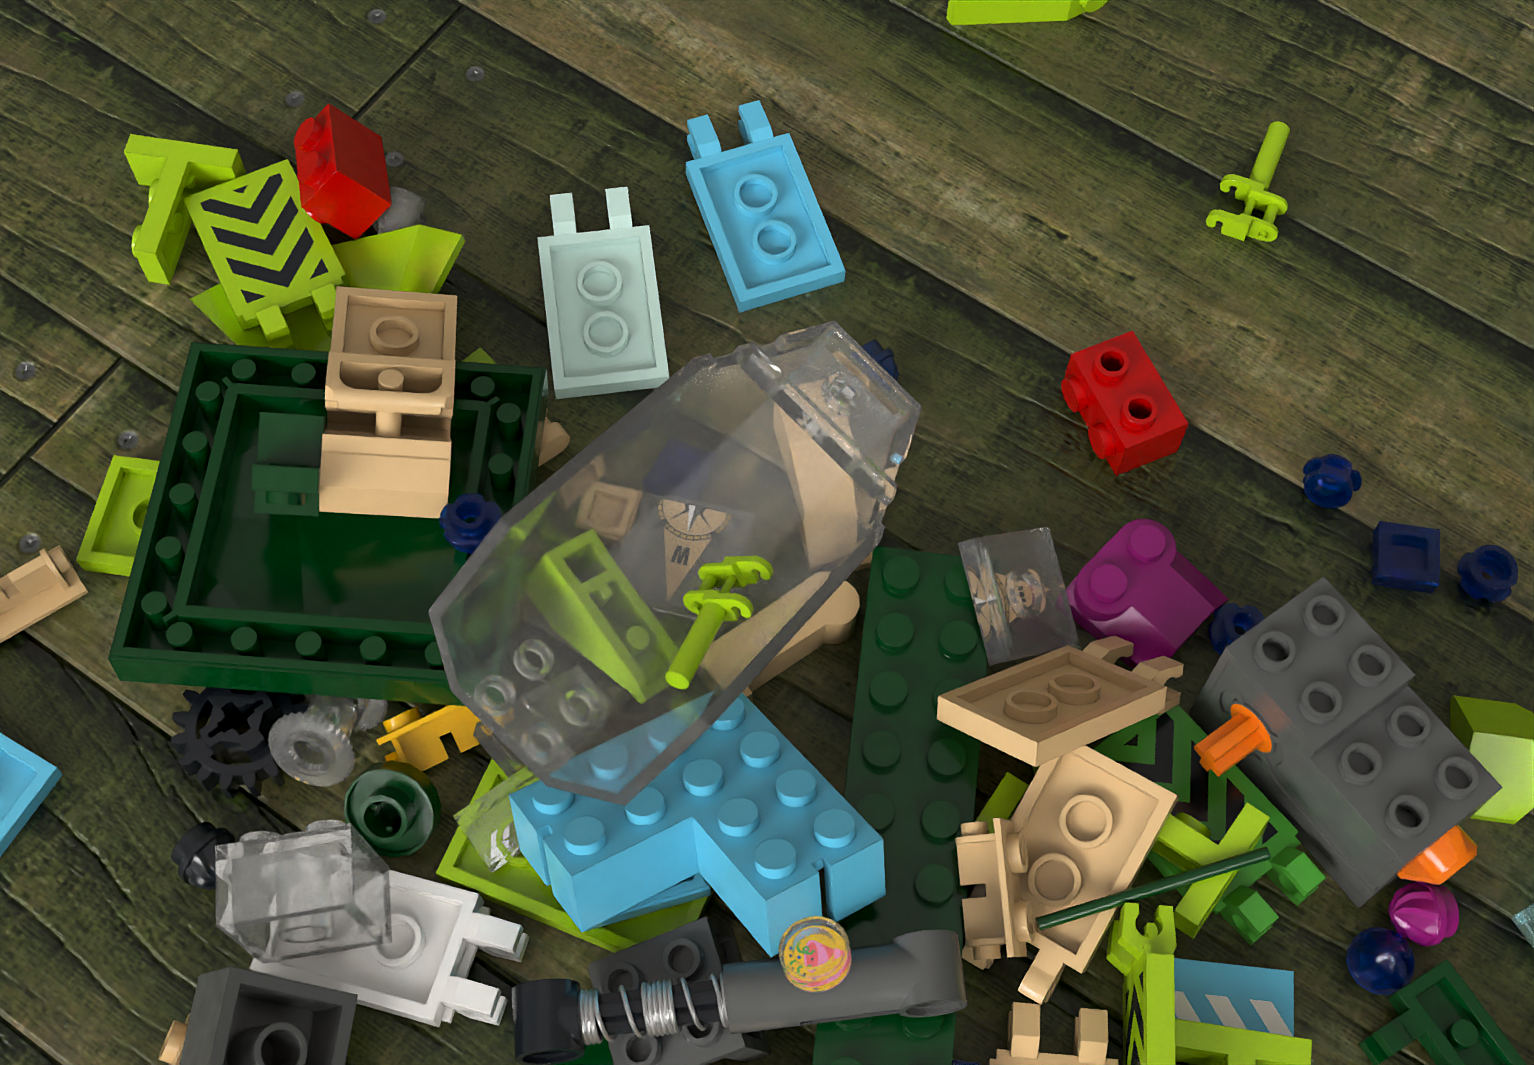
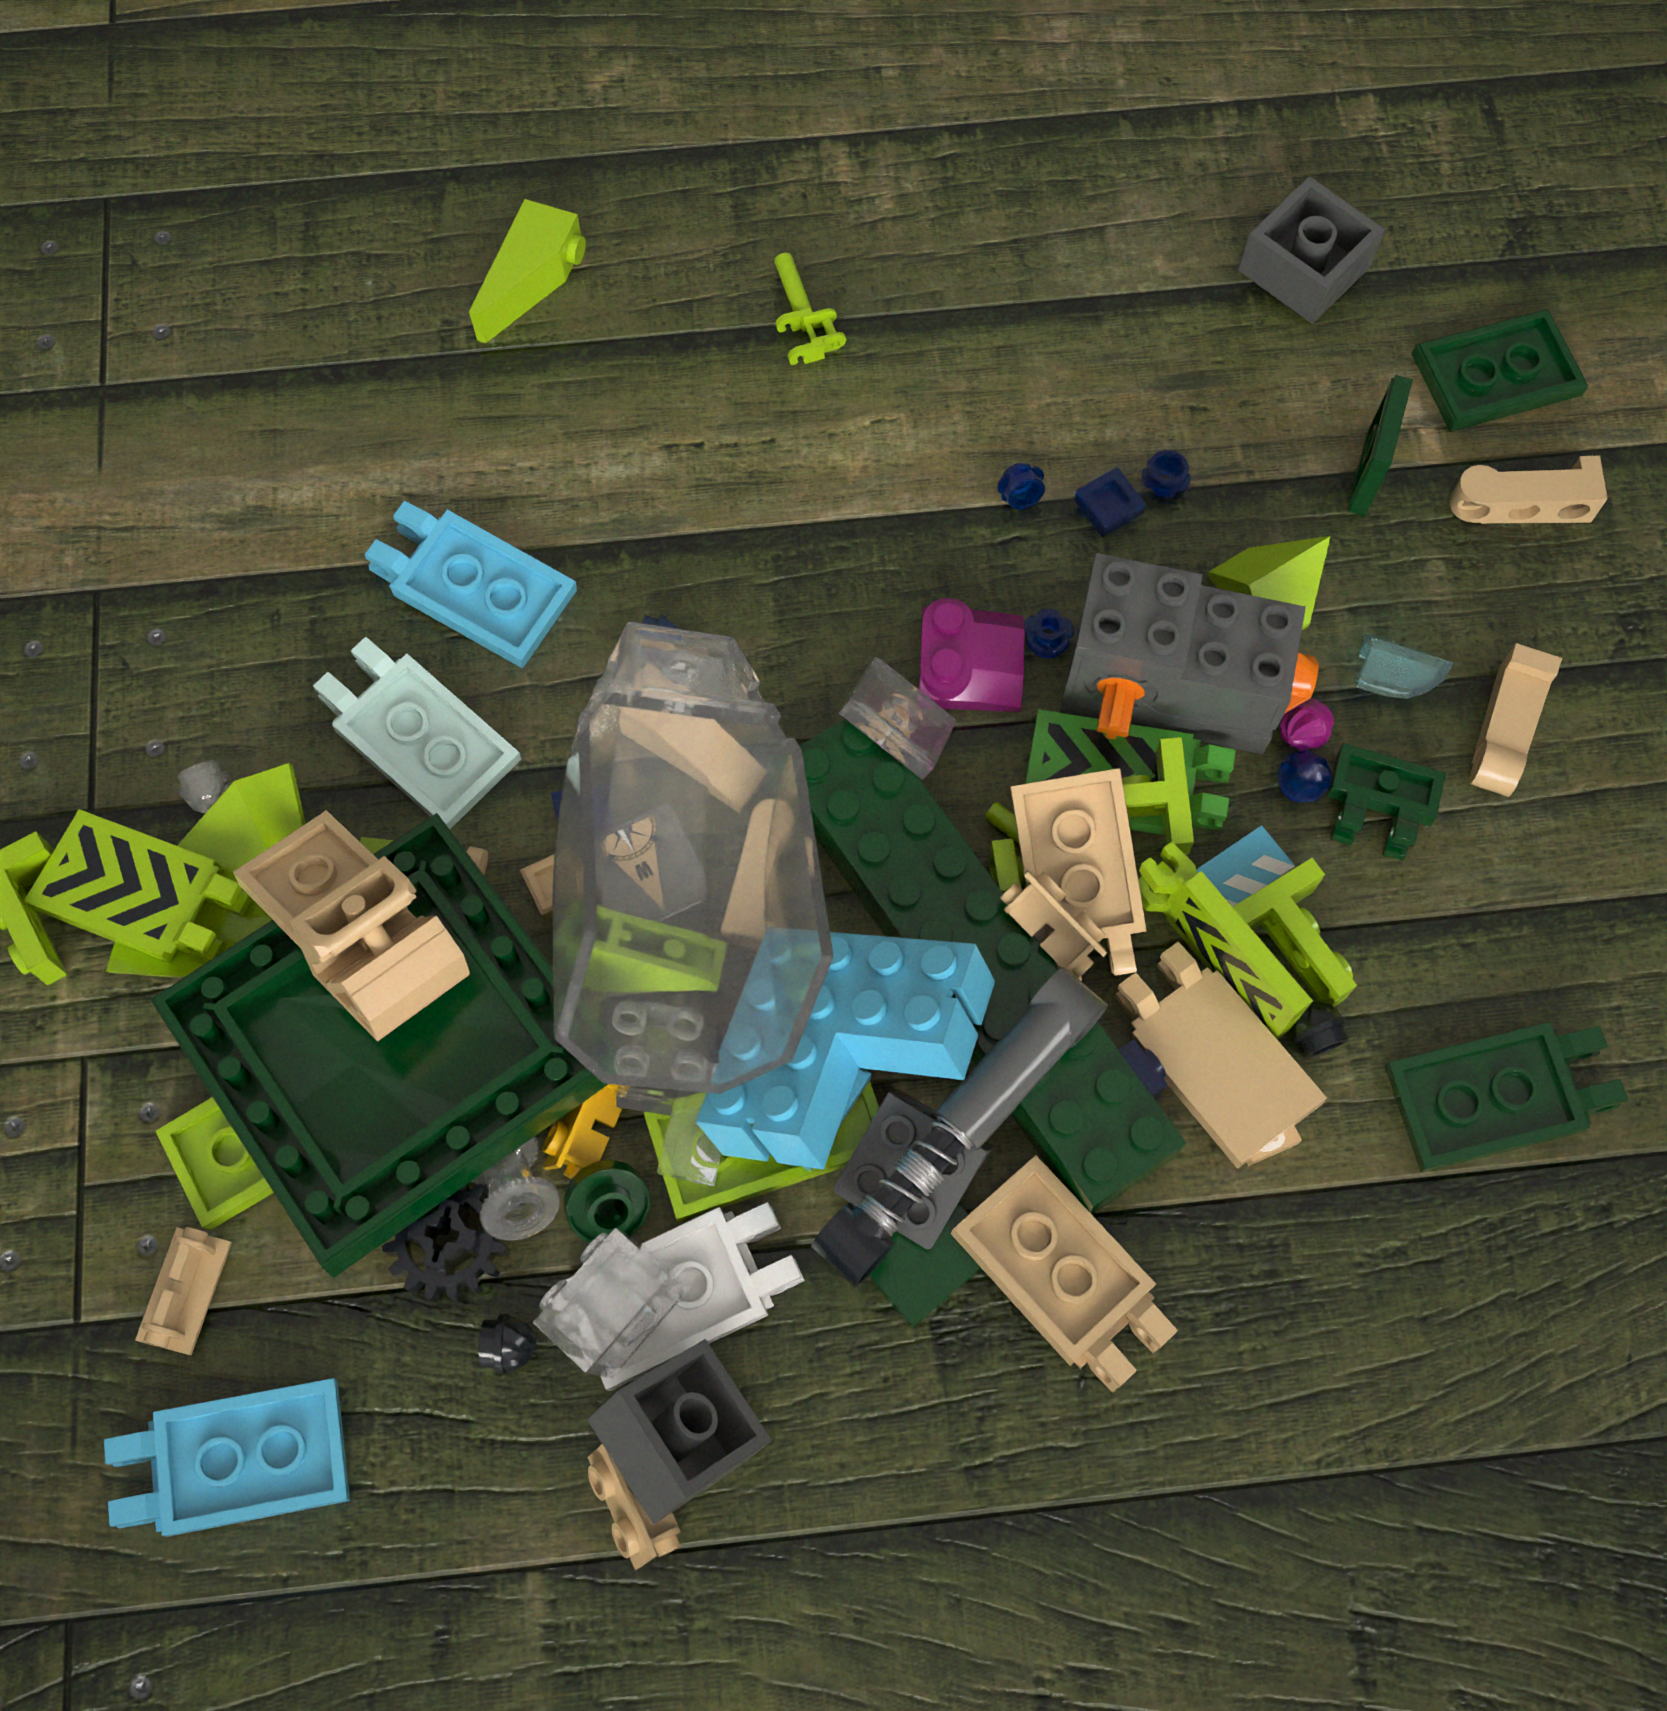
camera: 40 degrees left, 5 degrees up
dark green brick [251,412,327,517] -> none
red brick [294,103,392,240] -> none
clear blue plate [439,493,502,553] -> none
lime piece [665,556,774,689] -> none
clear tile [779,916,852,992] -> none
tan tile [937,635,1184,767] -> none
dark green axle [1035,846,1271,931] -> none
red brick [1061,330,1189,476] -> none

